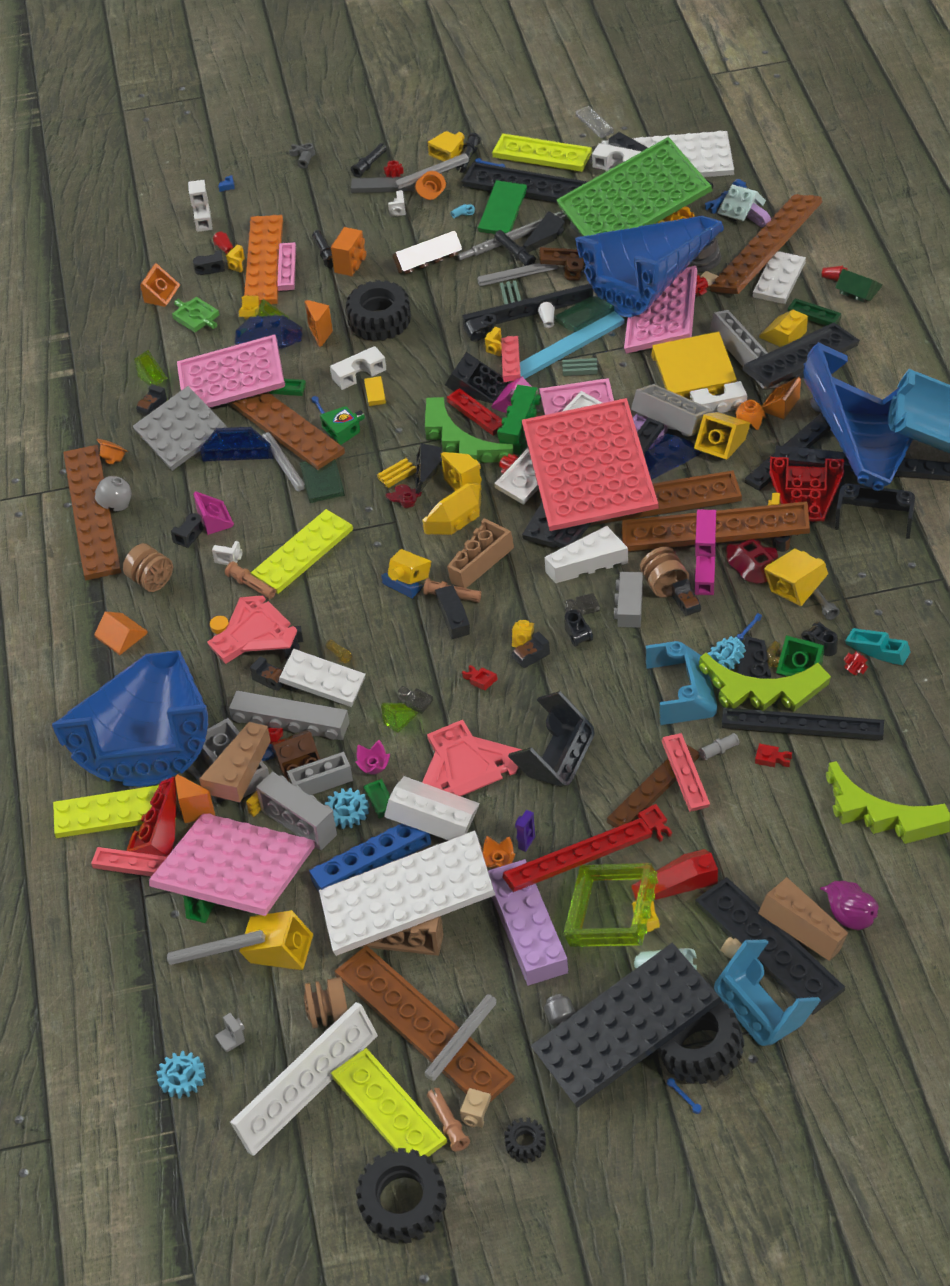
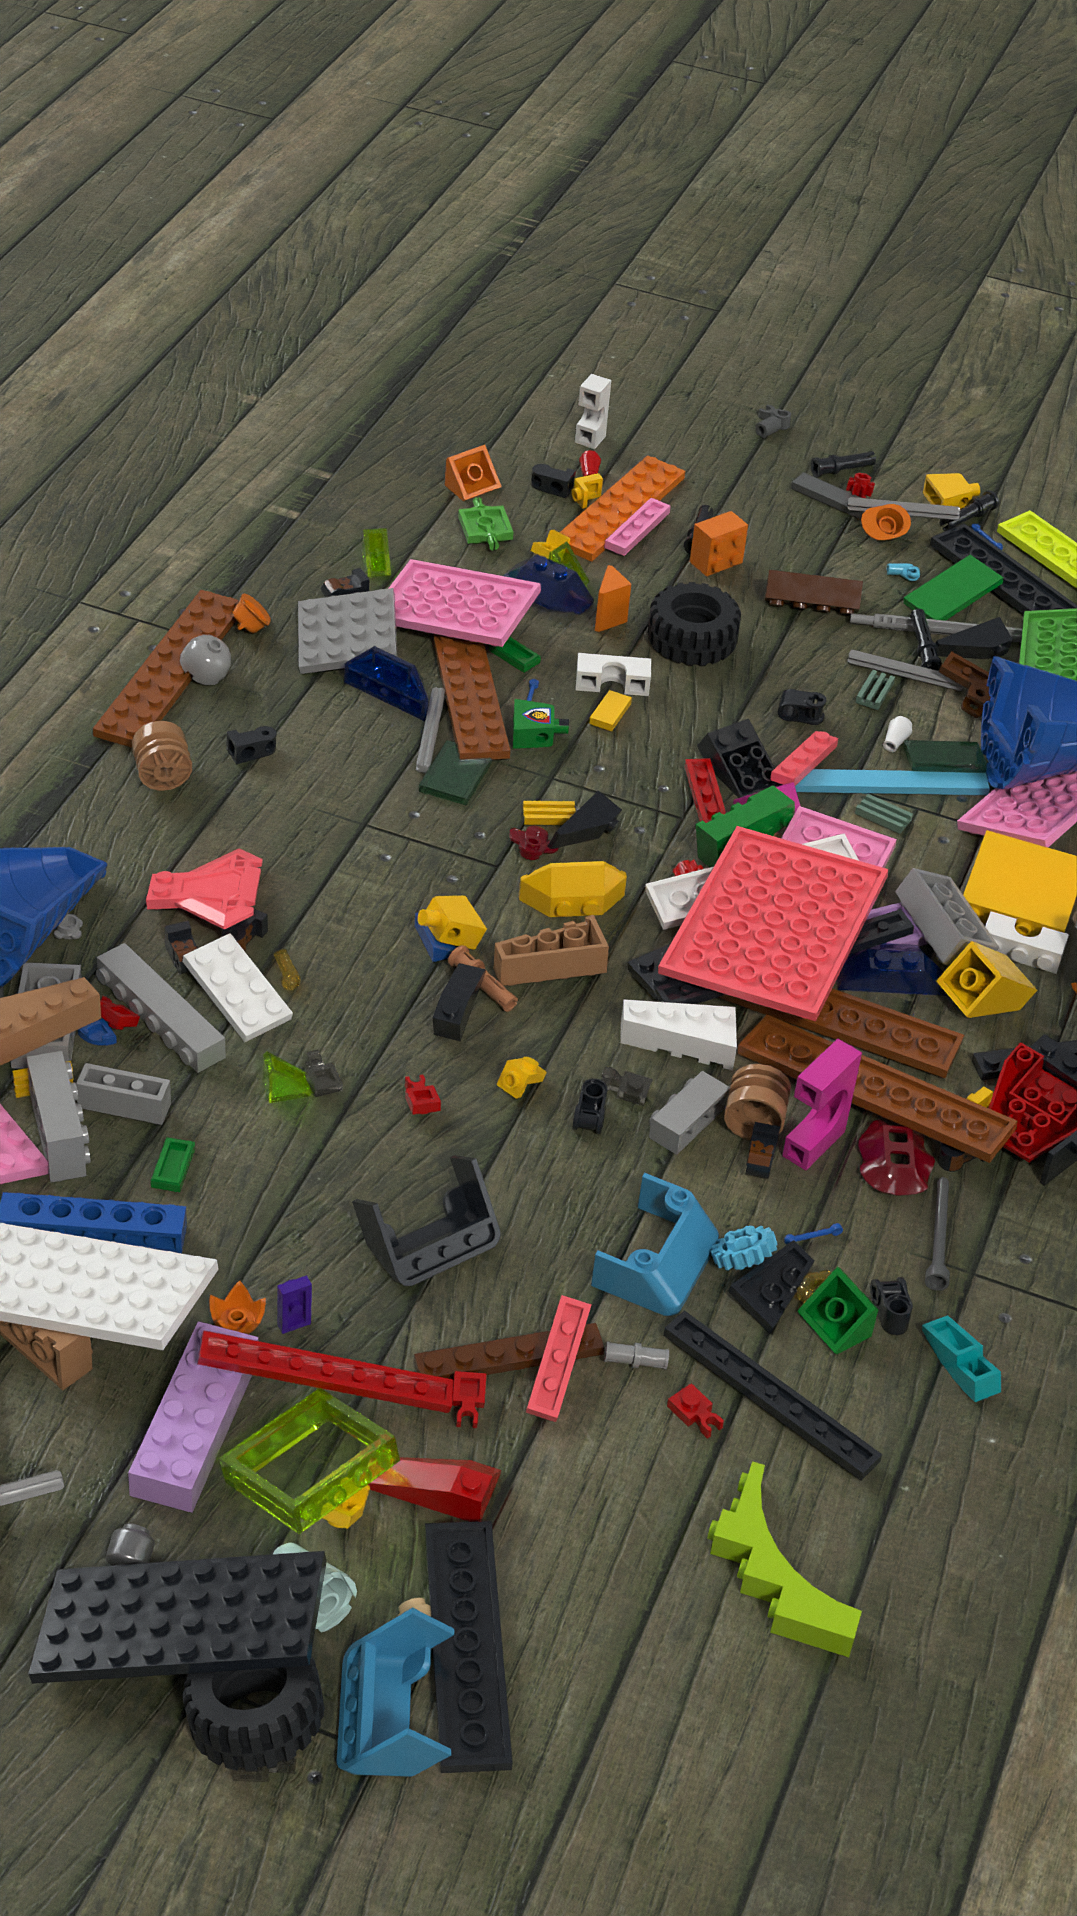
camera: 25 degrees right, 5 degrees down
orange slope [94,611,148,655] -> none
dark pink slope [193,491,234,535] -> none
light orange tile [210,616,229,634] -> none
white bracket [212,541,242,565] -> none
blue tile [219,175,235,192] -> none
nougat pin [225,561,276,599] -> none
neon yellow plate [251,509,353,594] -> none
reddish brown slope [270,730,320,782] -> none
medium azure gear [325,788,369,829] -> none
dark pink piece [355,740,390,775] -> none
white slope [384,776,480,840] -> none
white bracket [388,190,406,217] -> none
coral plate [422,720,522,796] -> none
bright green arch [425,397,514,463] -> none
yellow slope [441,452,482,491] -> none
black plate [462,283,593,332] -> none
yellow bracket [485,327,502,356] -> none
black leg [512,632,550,668] -> none
blue hinge [667,1078,701,1114] -> none
lime arch [699,653,831,712] -> none
orange piece [735,400,766,430] -> none
medium nougat wedge [758,877,848,961] -> none
yellow slope [764,548,828,606] -> none
magenta piece [820,881,879,930] -> none
red gear [844,651,869,675] -> none

